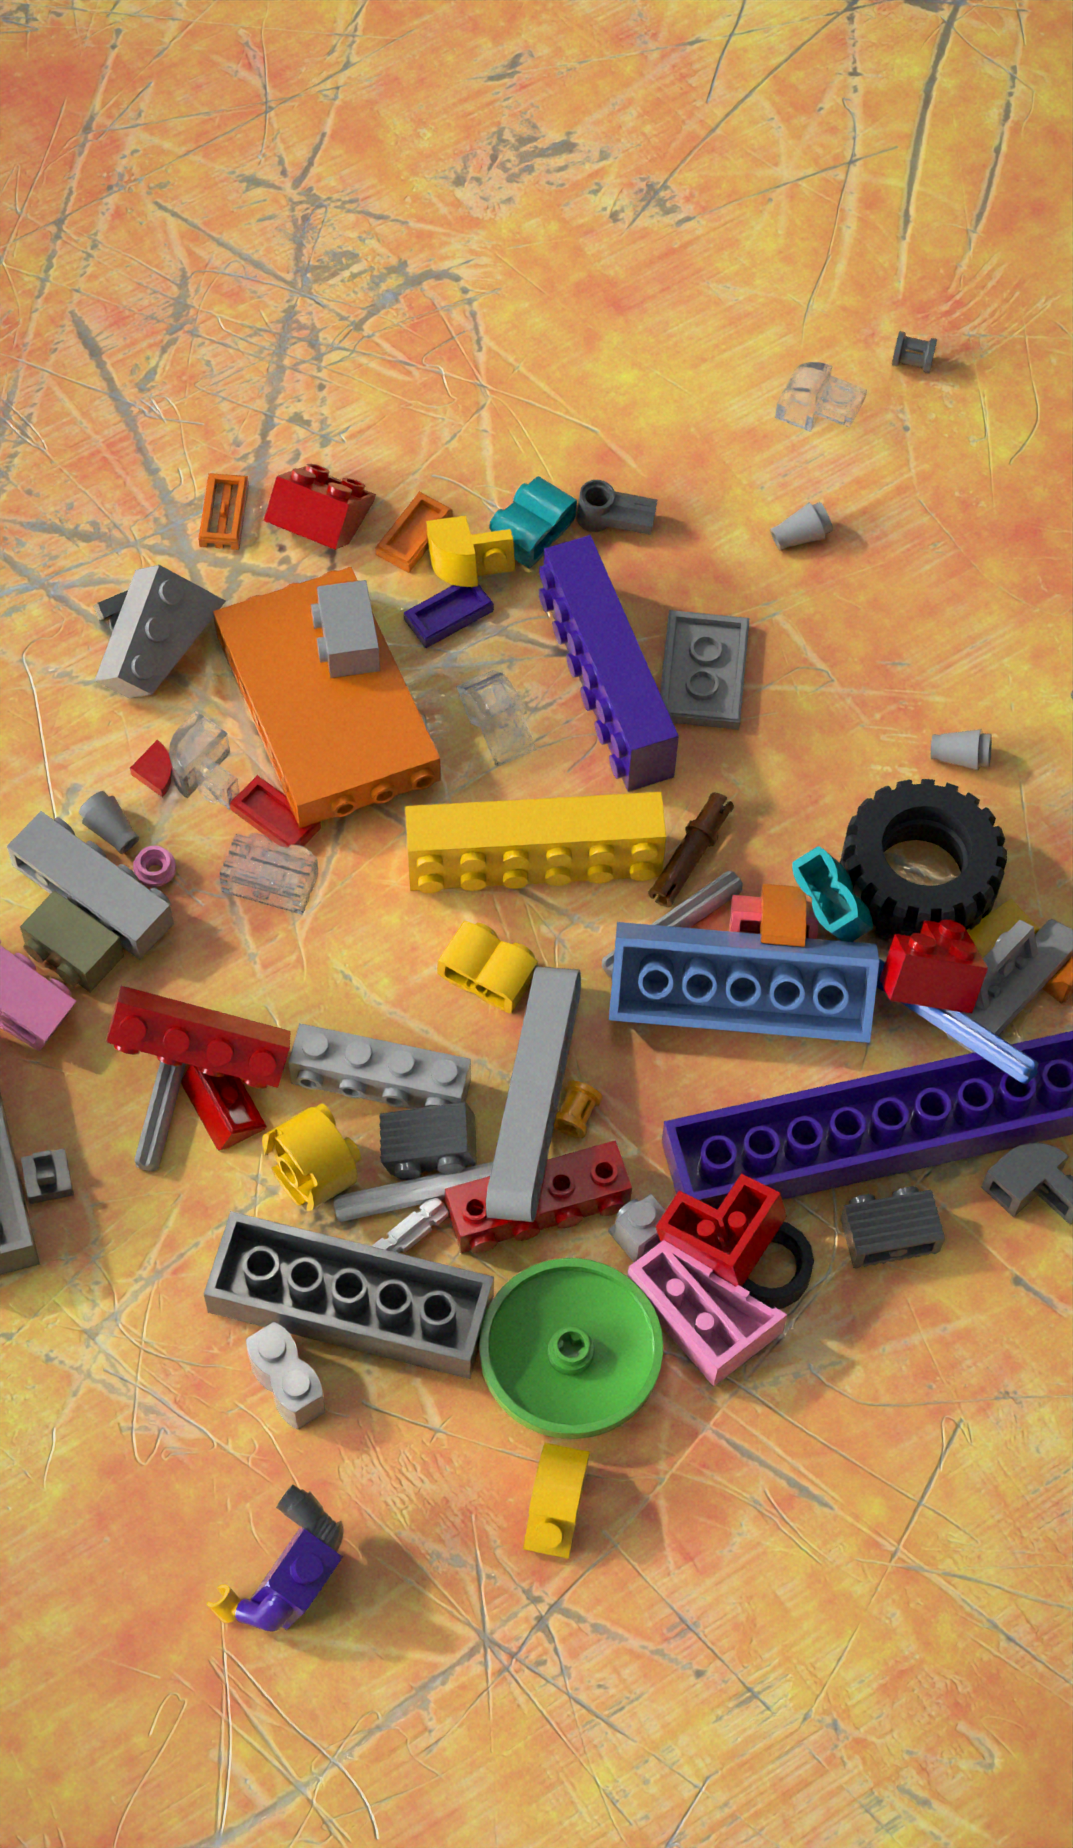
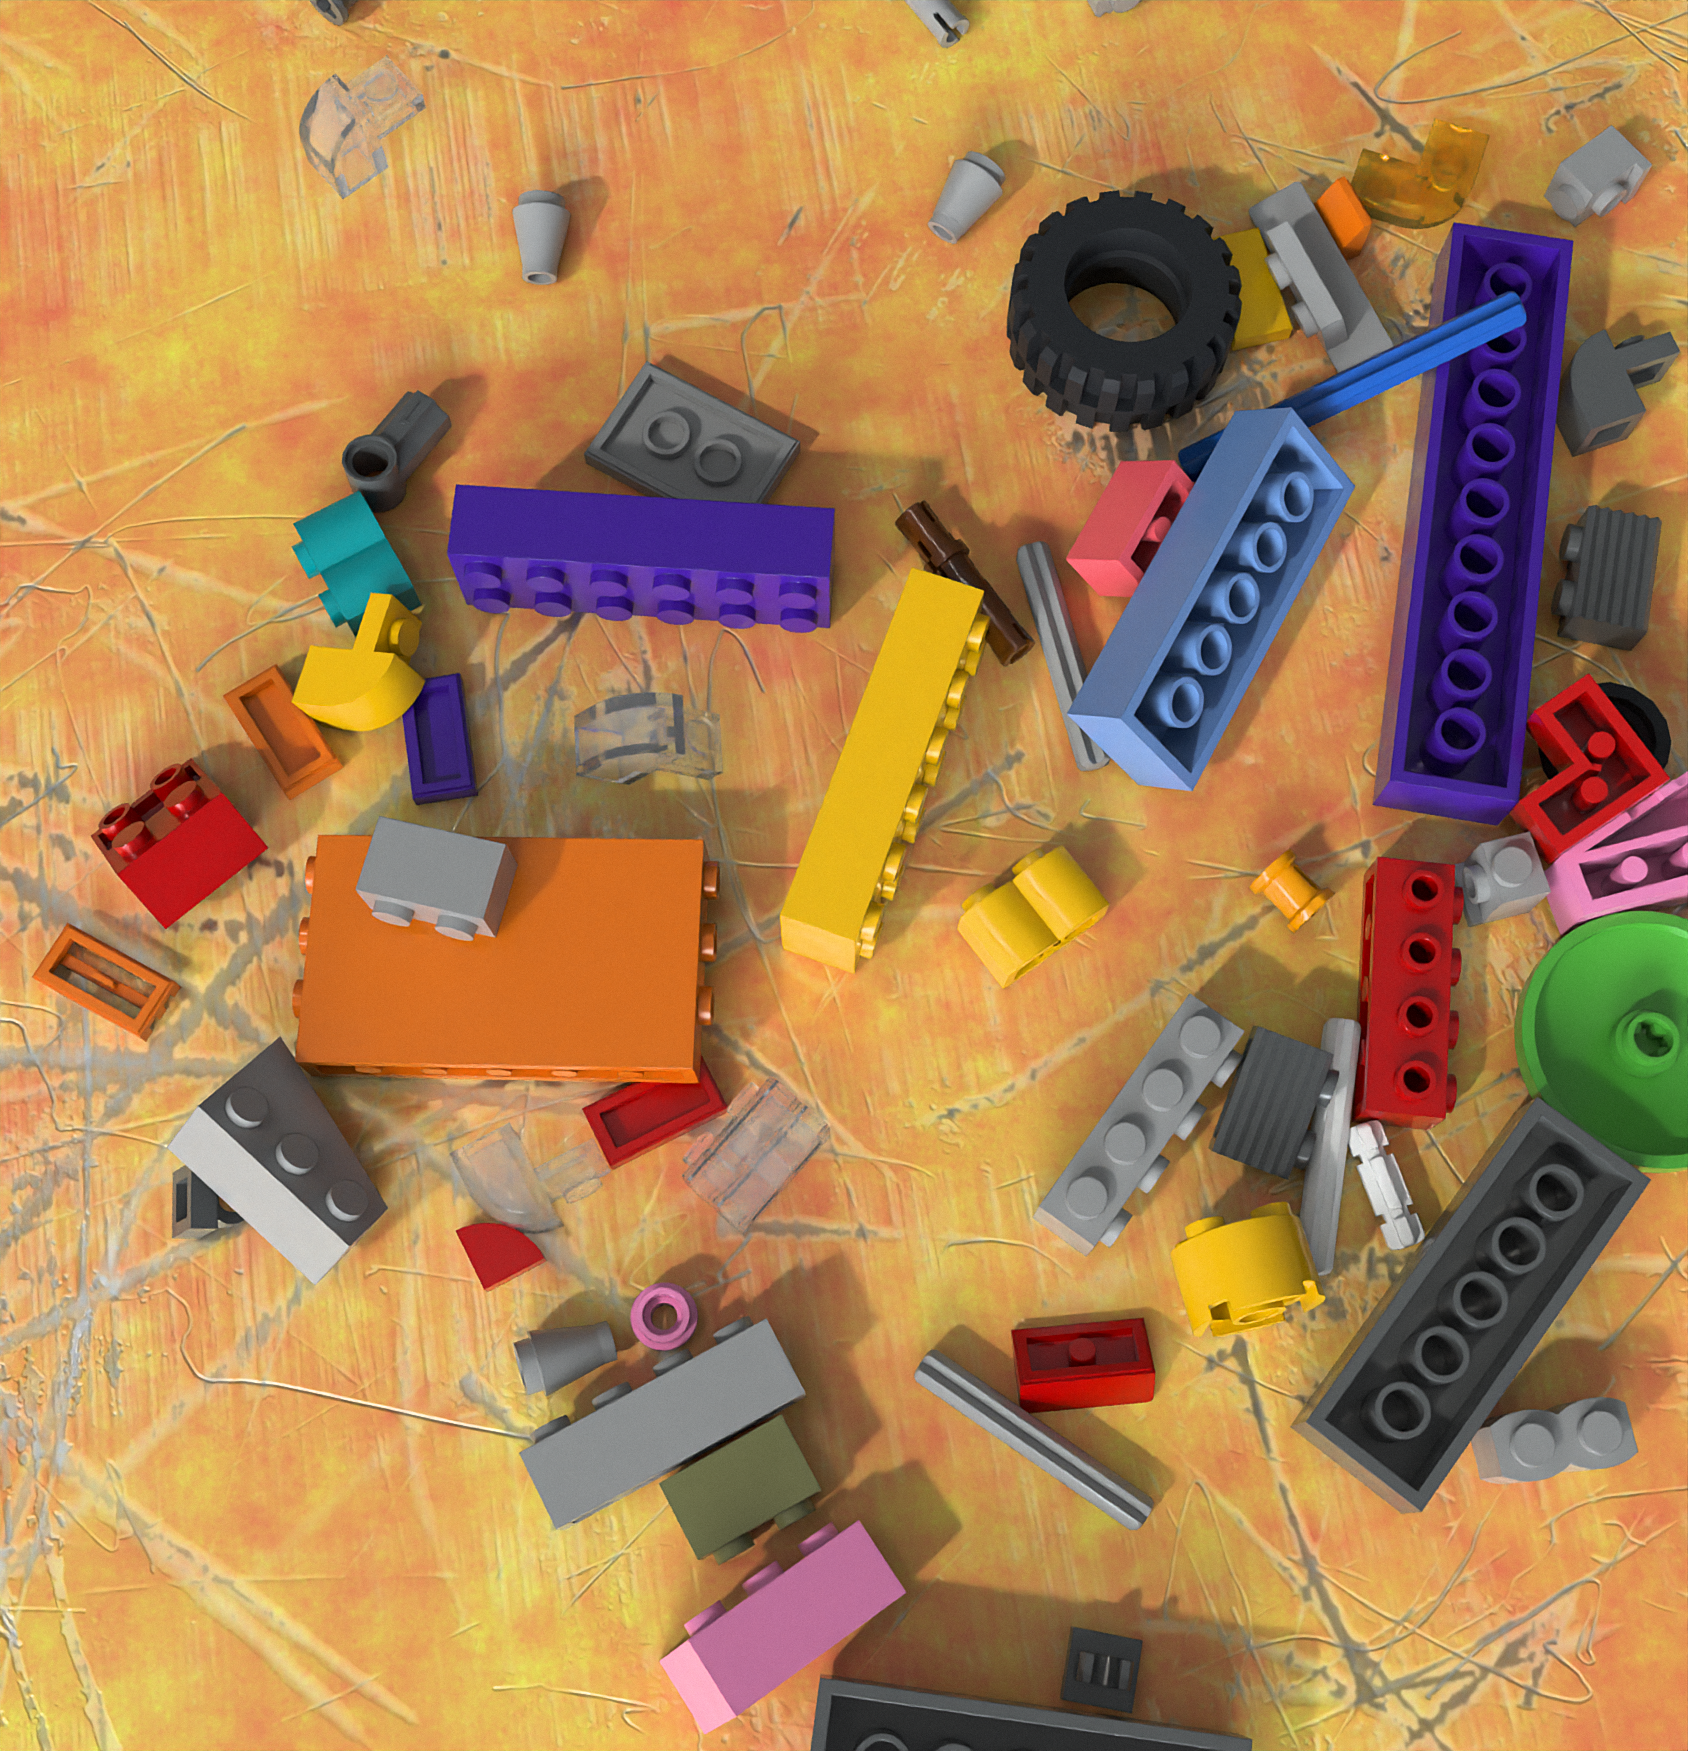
camera: 65 degrees left, 10 degrees up
red brick [106,985,291,1089] -> none
light grey beam [486,966,581,1222] -> none
orange slope [760,884,806,947] -> none
teal brick [792,846,873,942] -> none
red brick [880,920,988,1014] -> none

